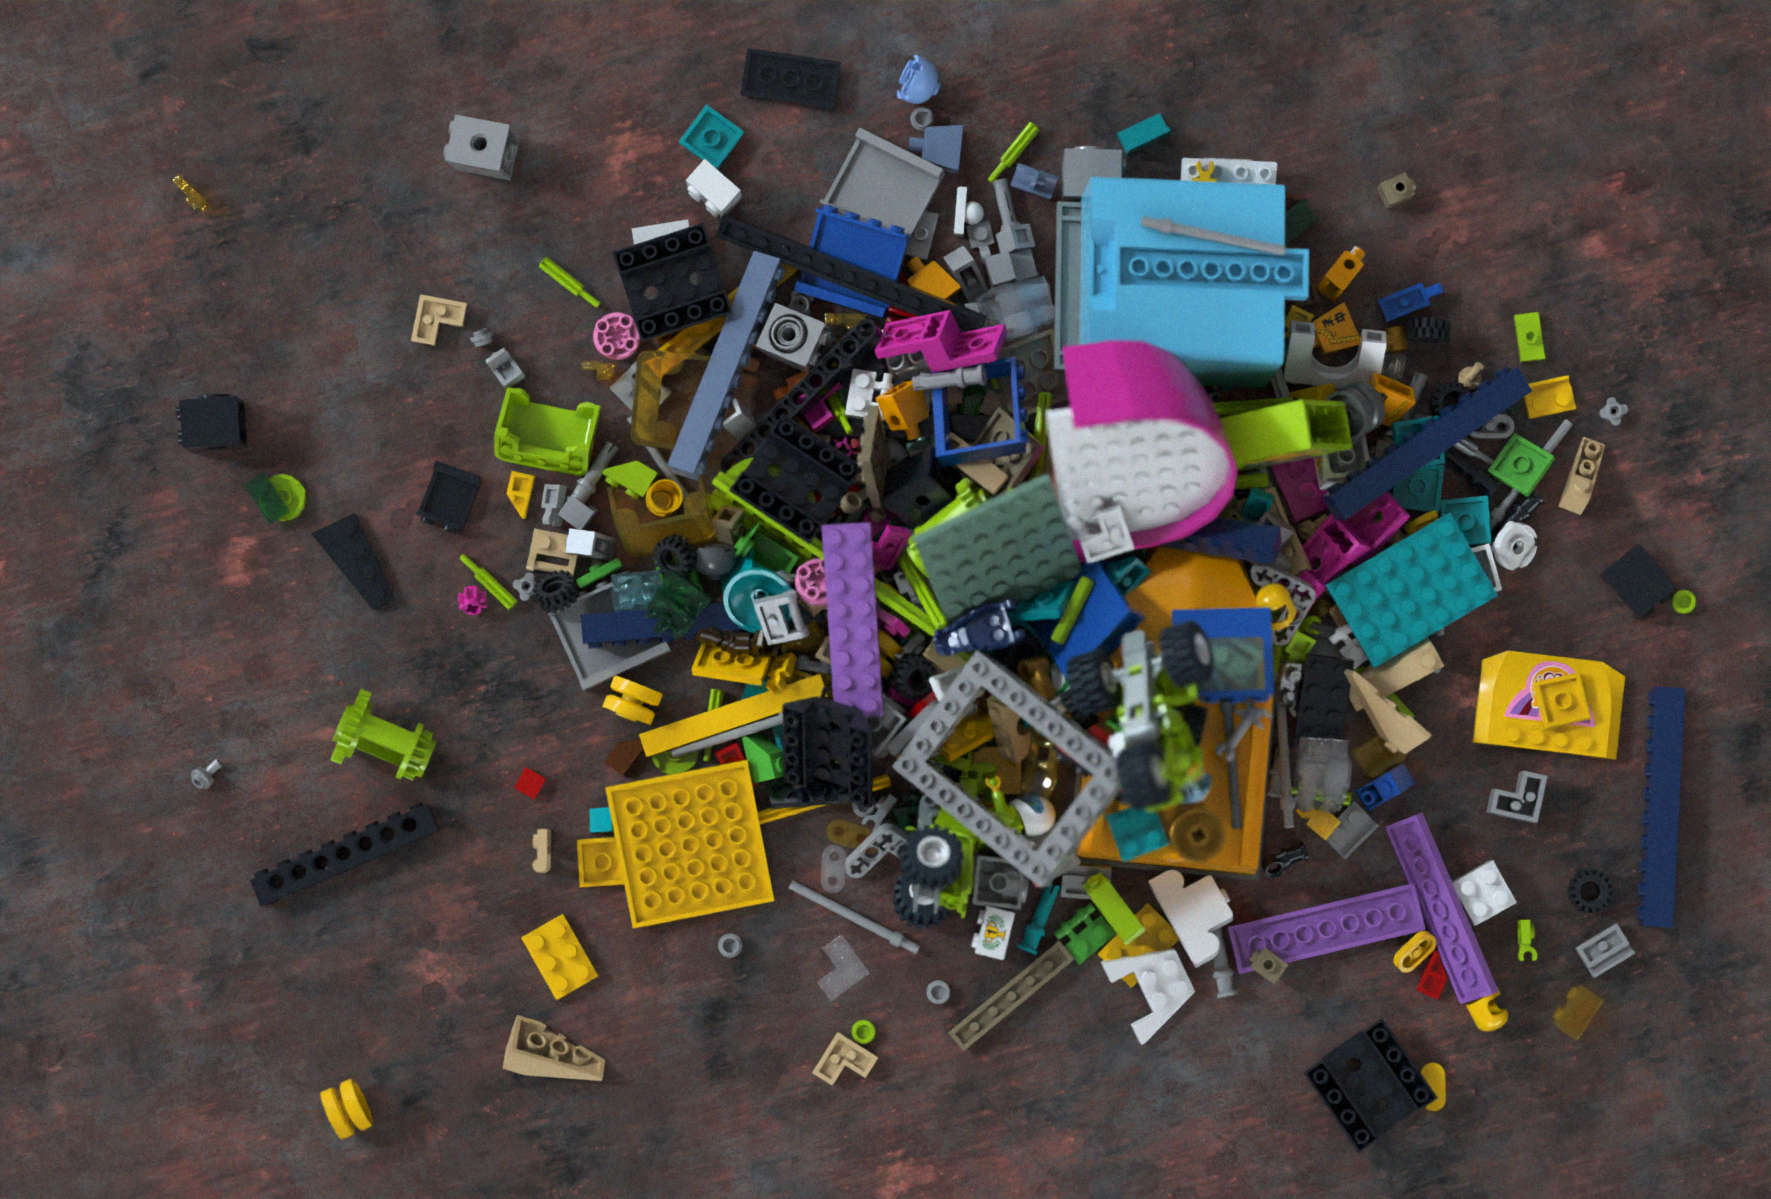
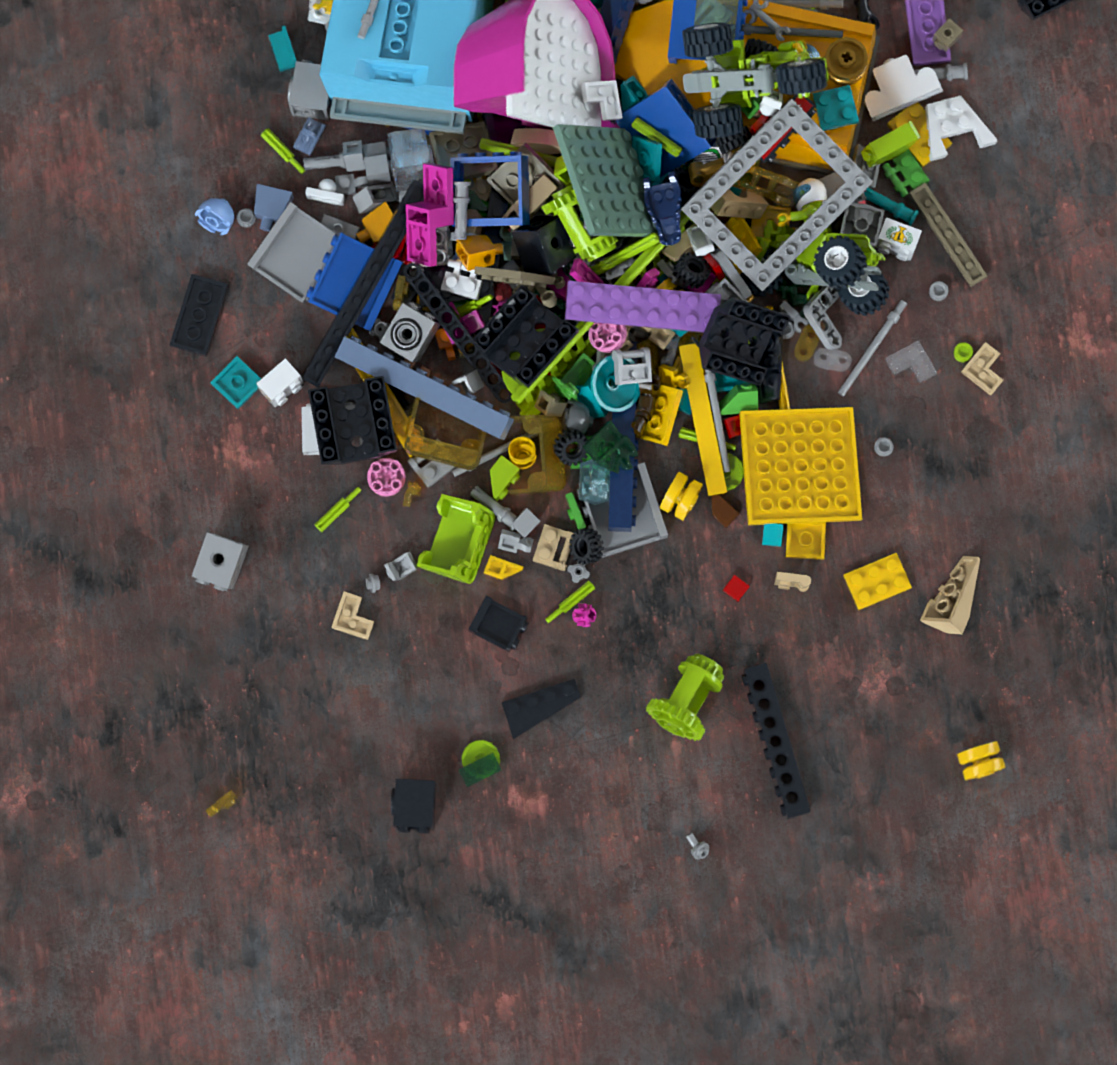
camera: 80 degrees left, 5 degrees down
light grey slope [565,529,616,561] -> none

